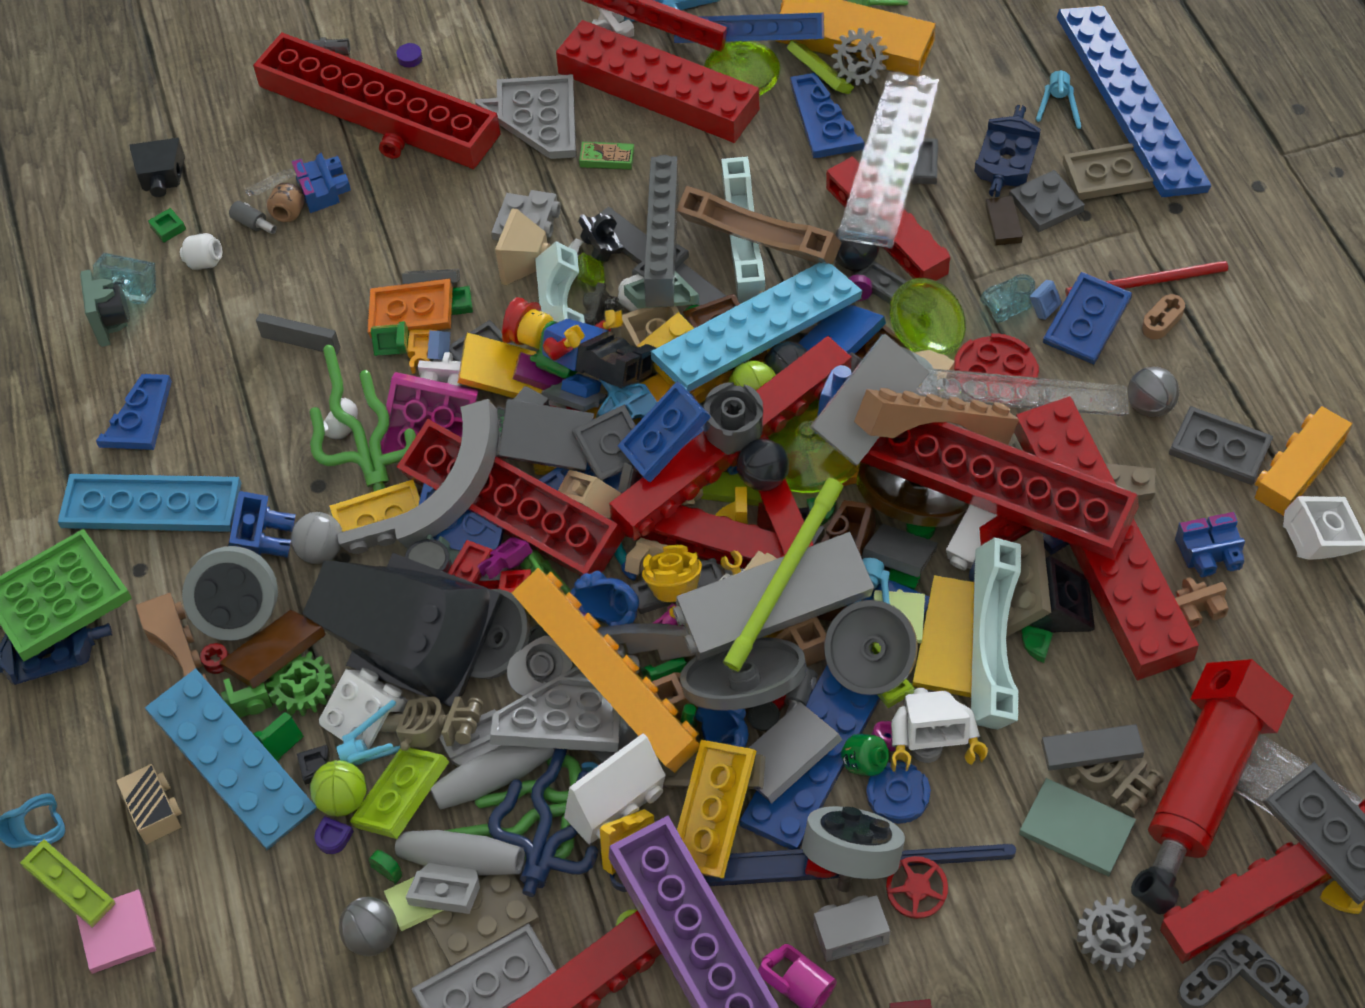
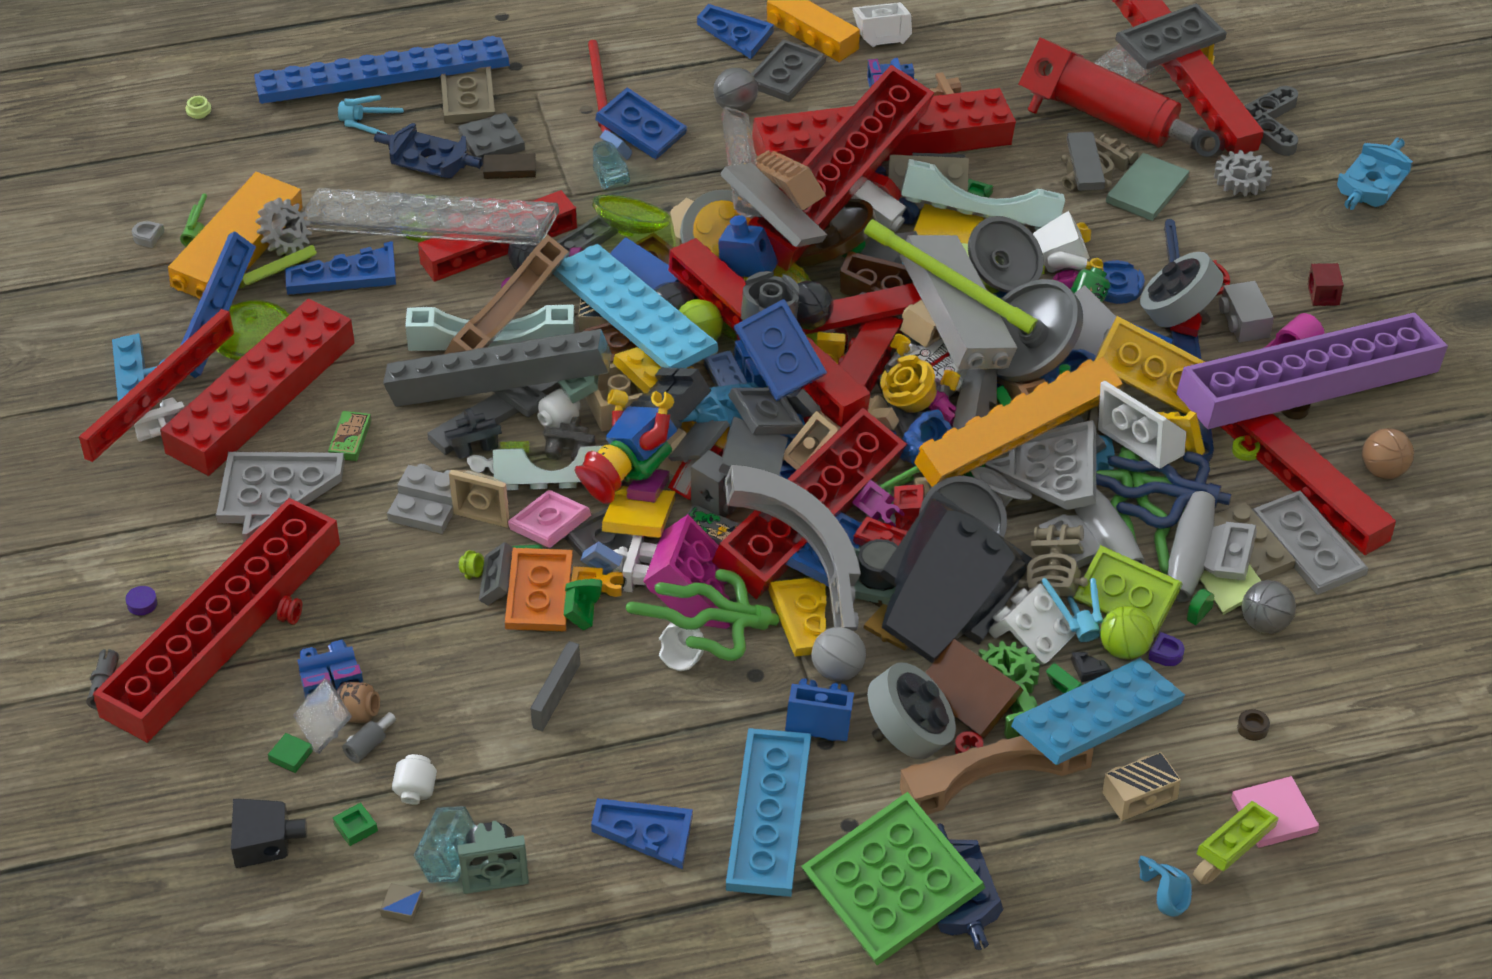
camera: 90 degrees left, 10 degrees down
blue tile [561,374,601,398] -> none
red tile [953,333,1039,406] -> none
medium nougat beam [1142,294,1185,339] -> none
none -> green tile [268,733,313,773]
none -> dark tan tile [380,883,423,923]
none -> lime plate [459,550,484,580]
none -> bright pink tile [508,490,591,548]
none -> blue wing [697,4,774,59]
none -> dark brown tile [1237,709,1270,741]

